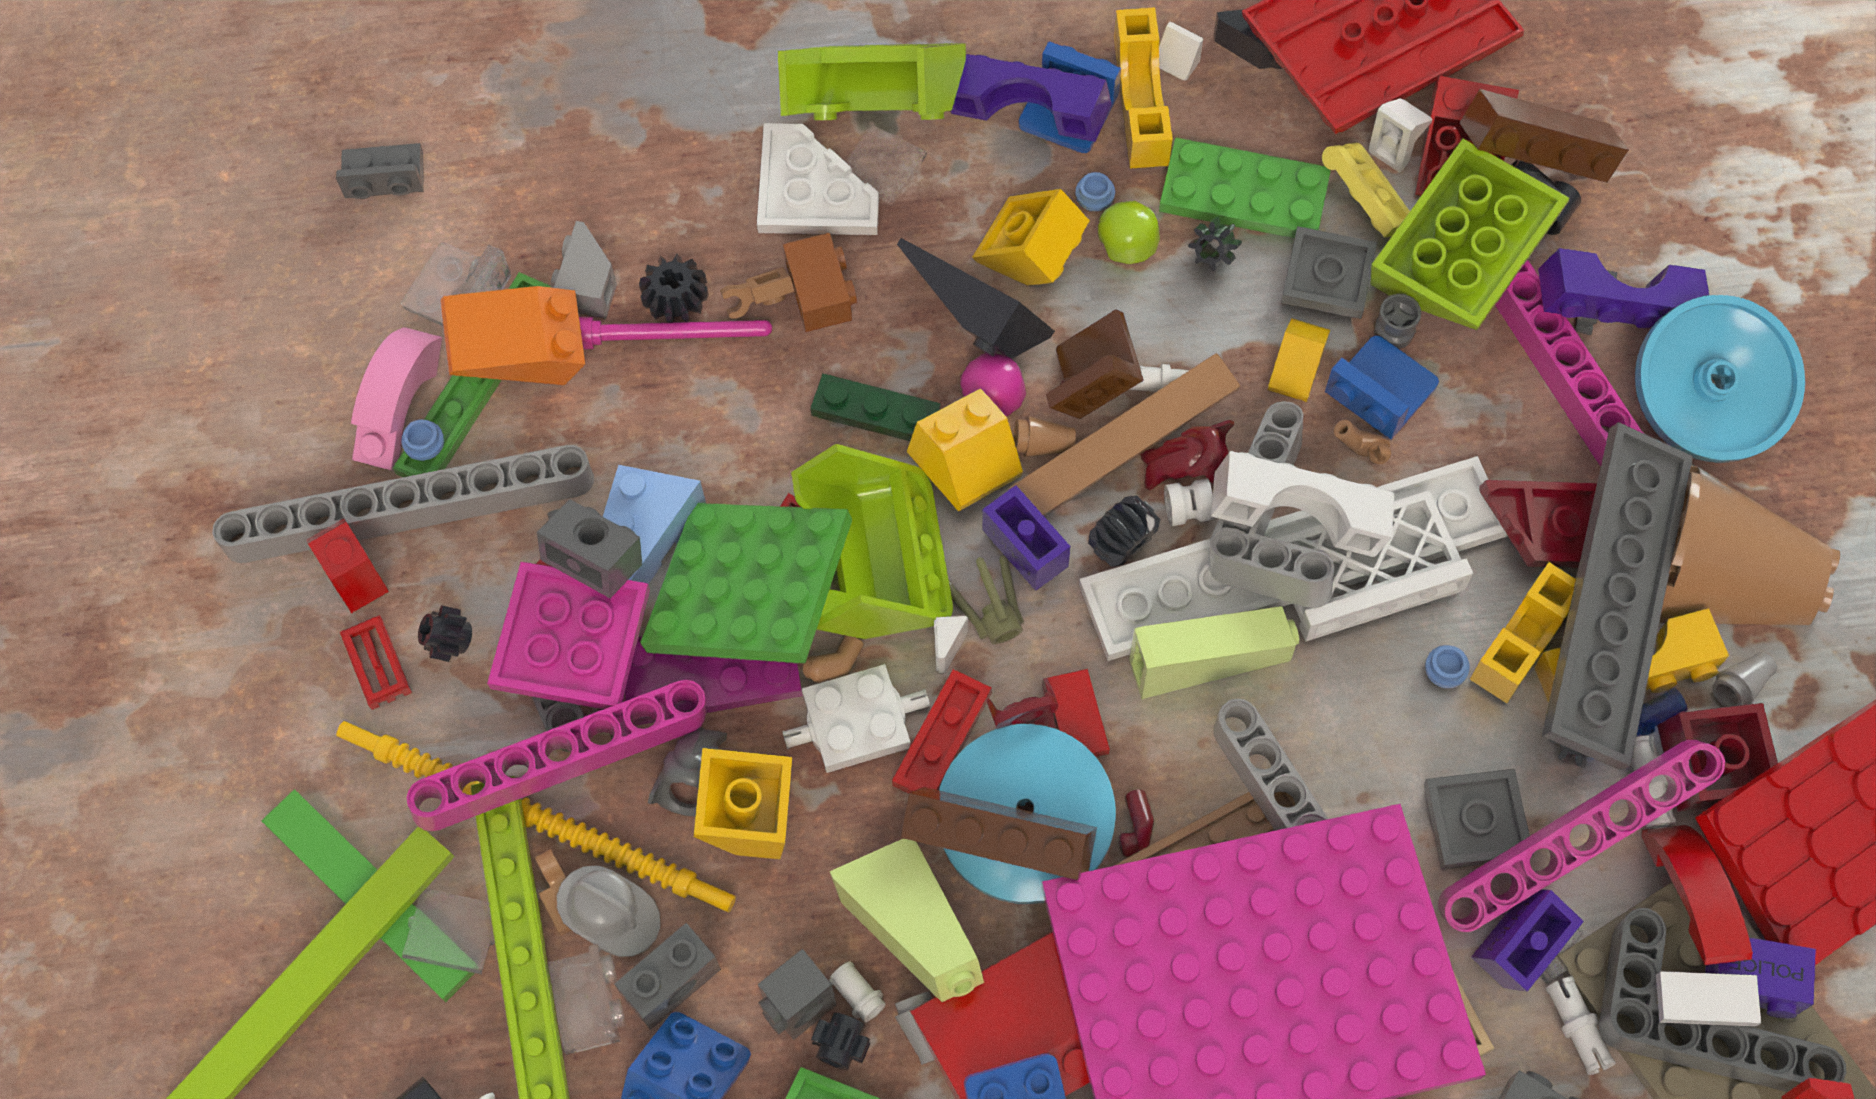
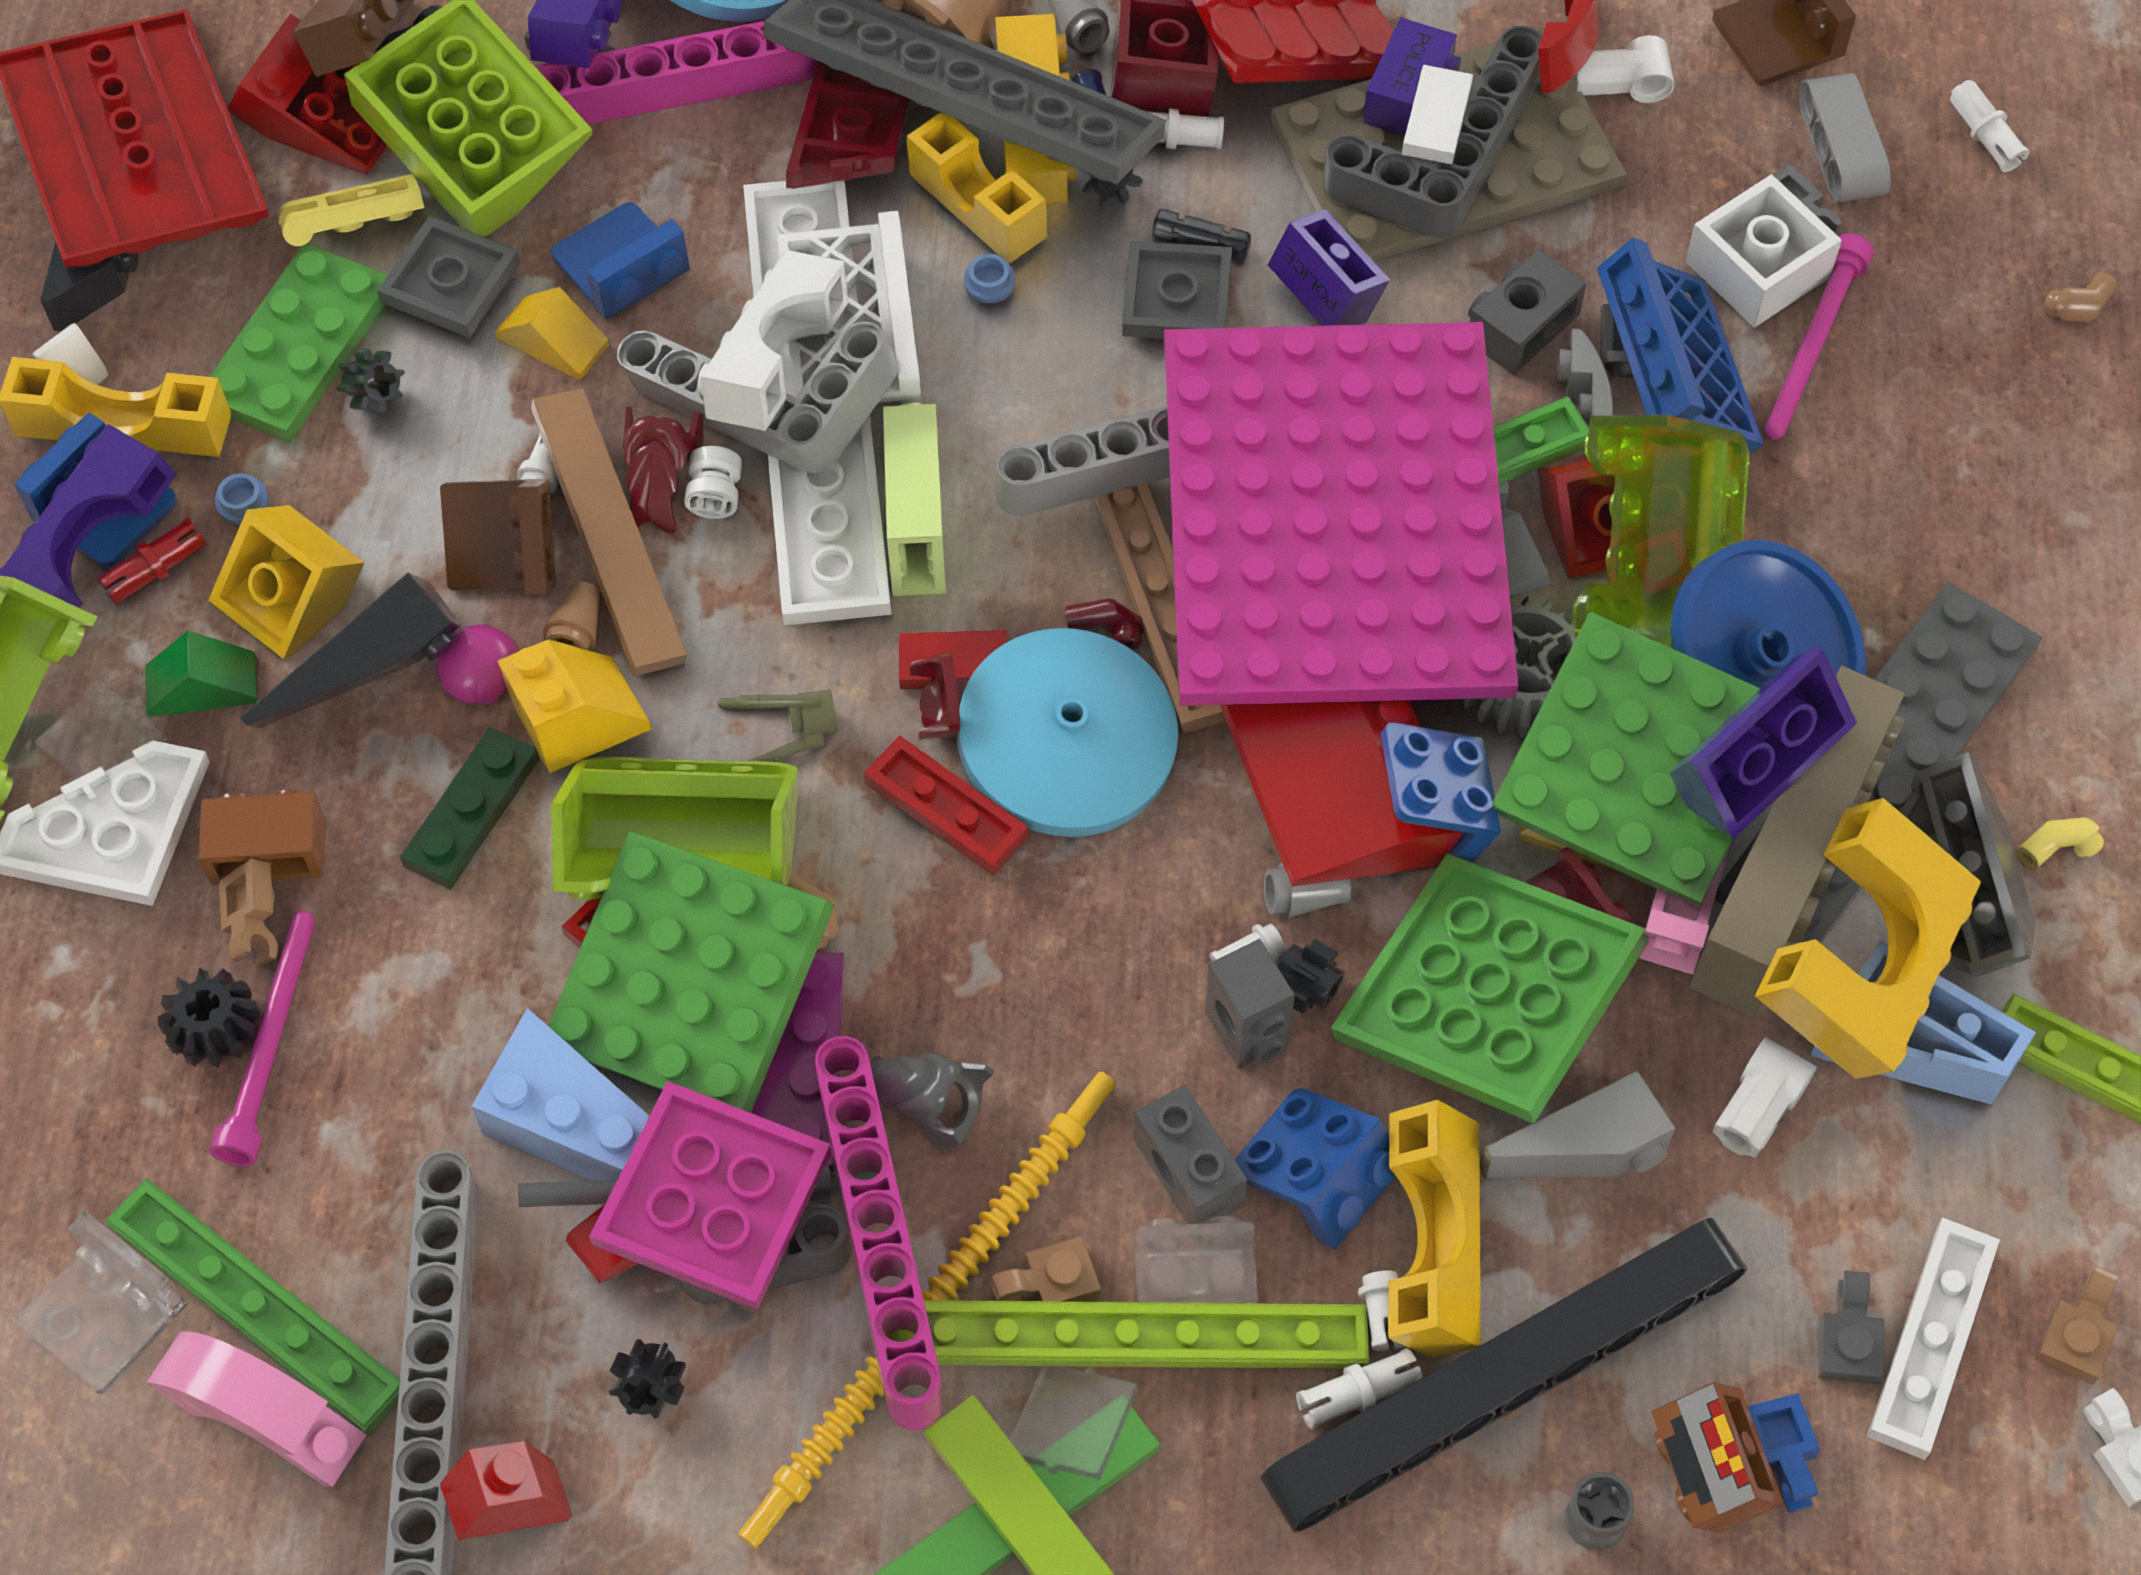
camera: 80 degrees left, 5 degrees down
red tile [340,615,412,710] -> none
medium blue plate [401,419,444,461] -> none
orange slope [440,286,585,385] -> none
dark grey brick [537,499,642,599] -> none
light grey slope [550,221,617,319] -> none
light grey piece [557,866,660,957] -> none
yellow slope [693,748,792,859] -> none
white plate [782,664,930,773] -> none
yellowish green slope [830,839,984,1002] -> none
reddish brown brick [901,787,1097,880] -> none
white slope [934,616,968,673] -> none
dark purple brick [982,485,1071,591] -> none
black gear [1088,495,1160,567] -> none
lime hair [1098,200,1160,264] -> none
medium nougat arm [1334,420,1392,464] -> none
white slope [1368,99,1432,173] -> none
dark grey wheel [1374,294,1421,349] -> none
dark pink beam [1438,740,1725,932] -> none
white pin [1546,976,1616,1075] -> none
red slope [1641,825,1753,965] -> none
none -> red pin [97,517,207,606]
none -> green slope [145,630,258,717]
none -> black axle [1152,209,1252,261]

